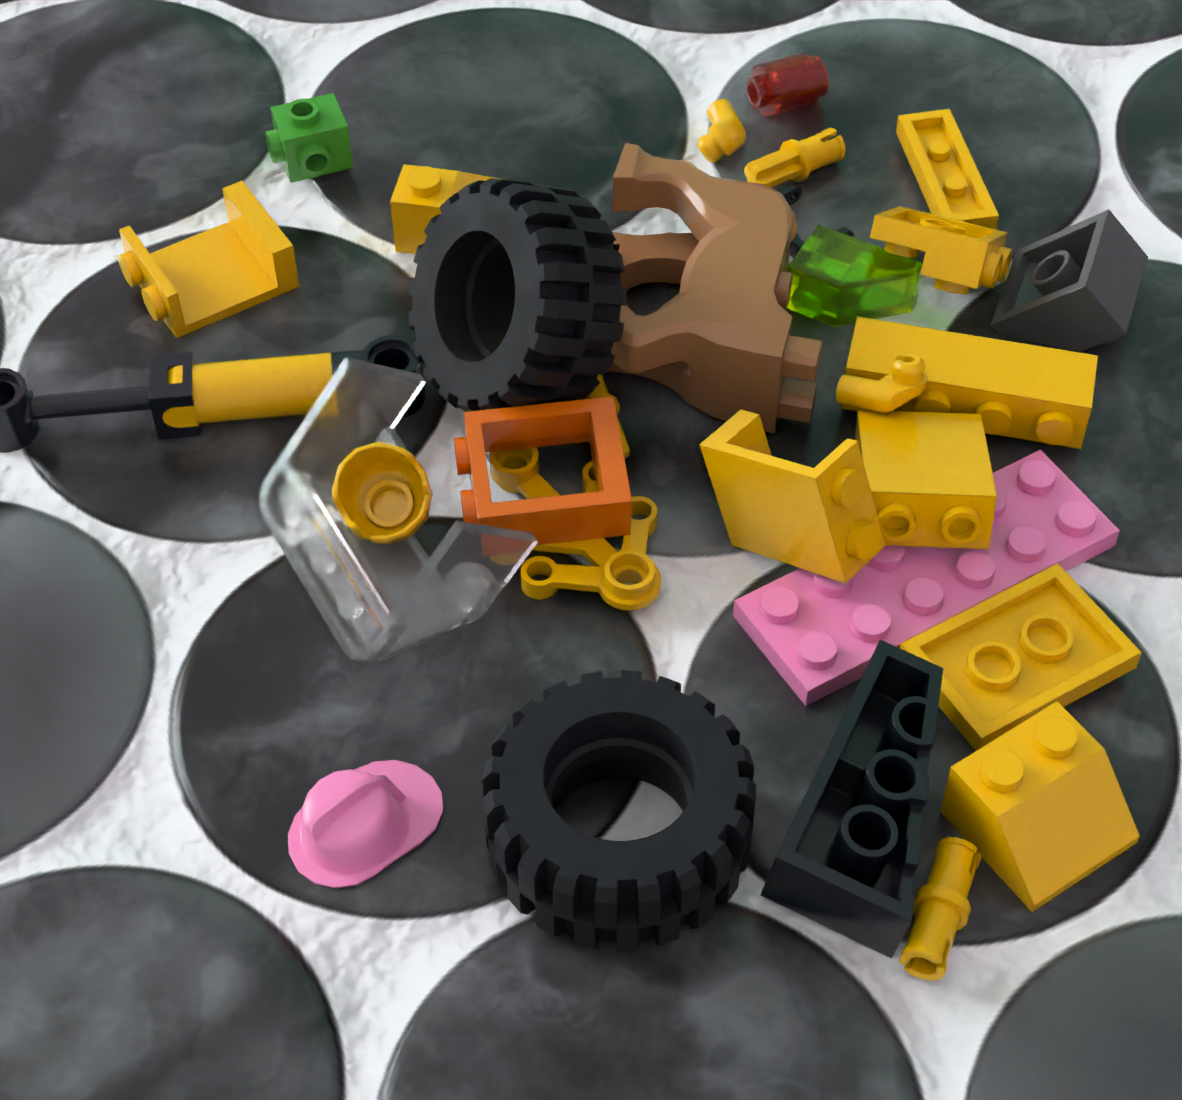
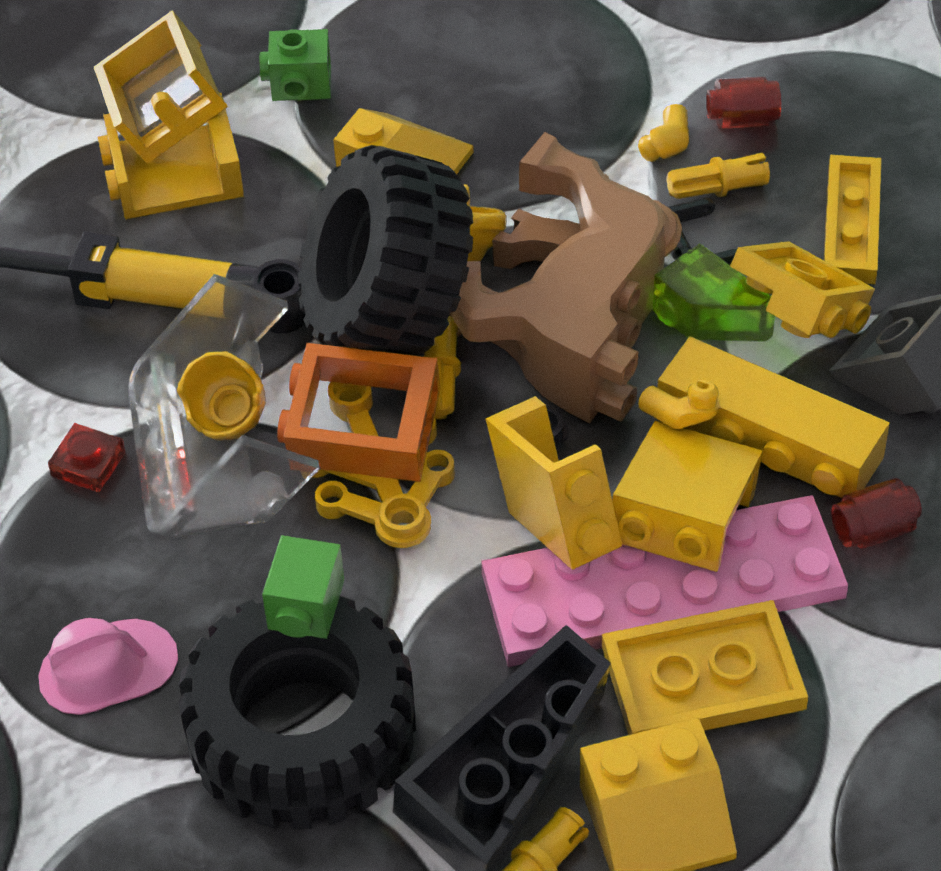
camera: 20 degrees right, 0 degrees up
none -> clear red plate [47,423,126,492]
none -> yellow window [94,10,228,164]
none -> bright green brick [262,535,344,639]
none -> clear red brick [831,478,922,549]

